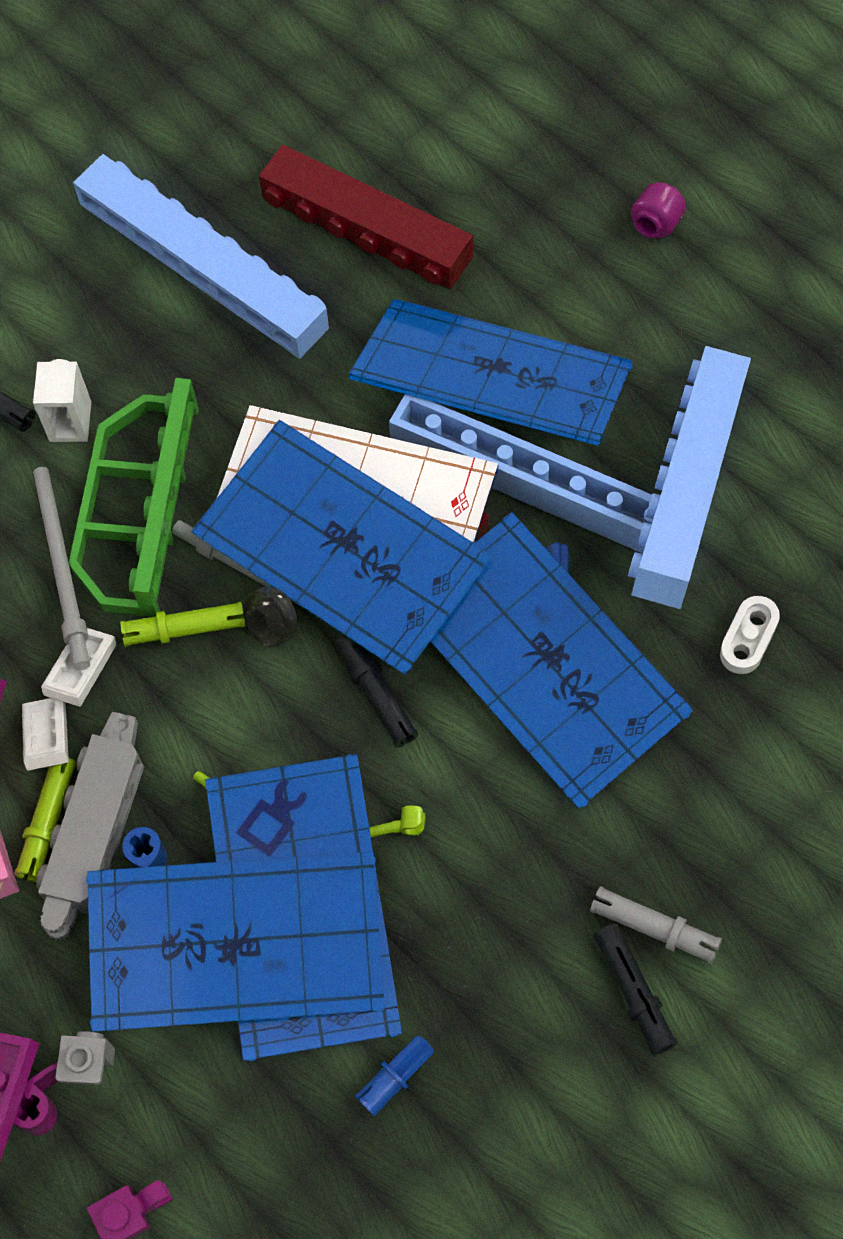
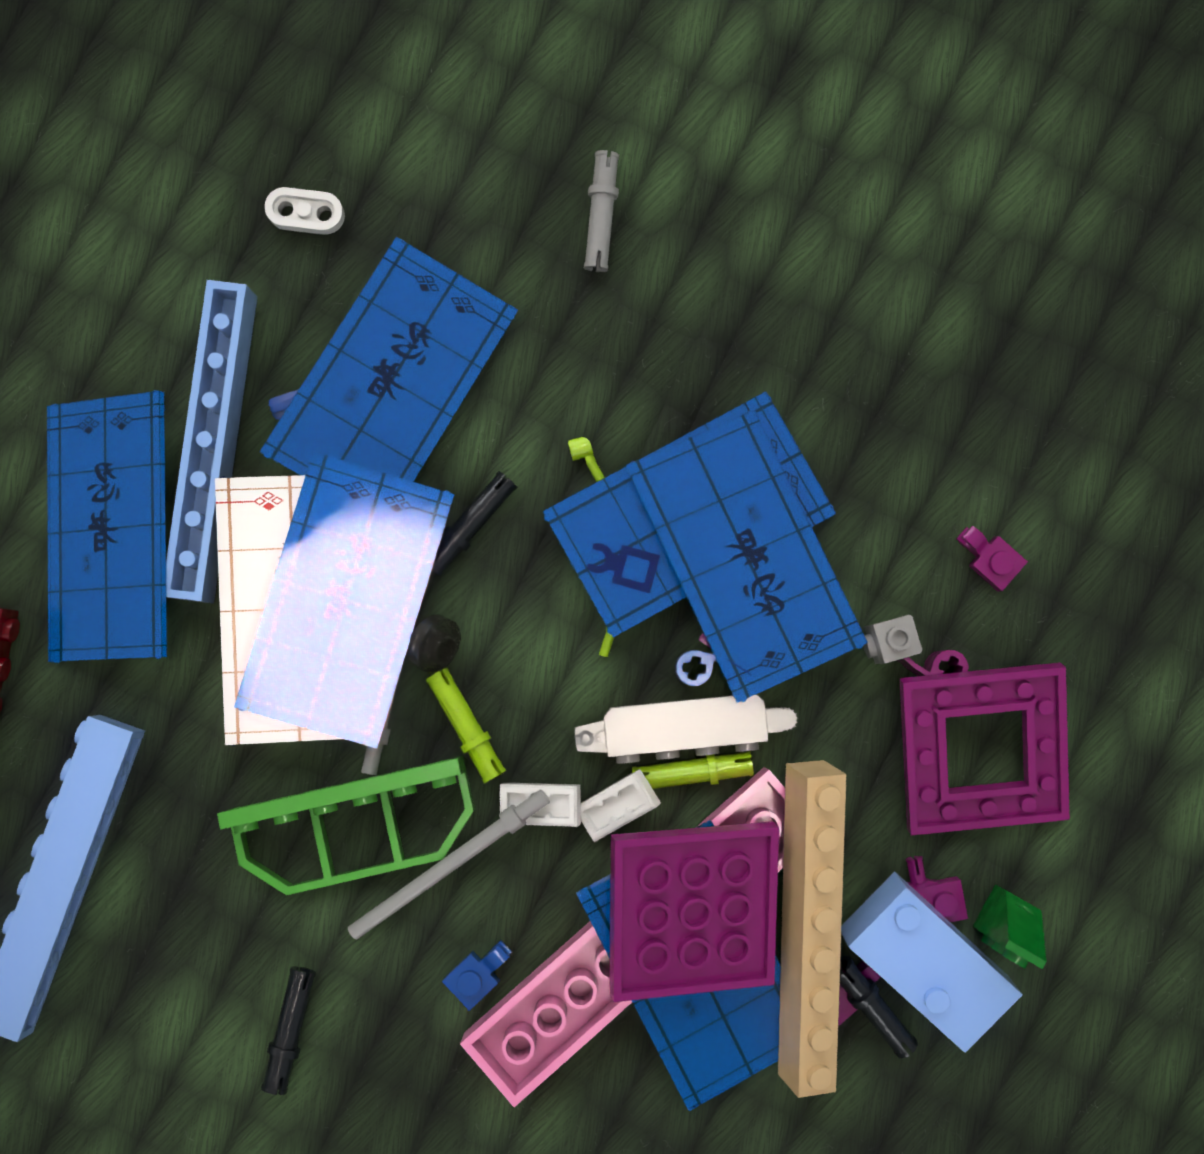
camera: 115 degrees left, 20 degrees up
white brick [33,359,91,442] -> none
blue axle [354,1036,434,1117] -> none
black pin [593,923,678,1056] -> none
light blue brick [628,346,751,609] -> none

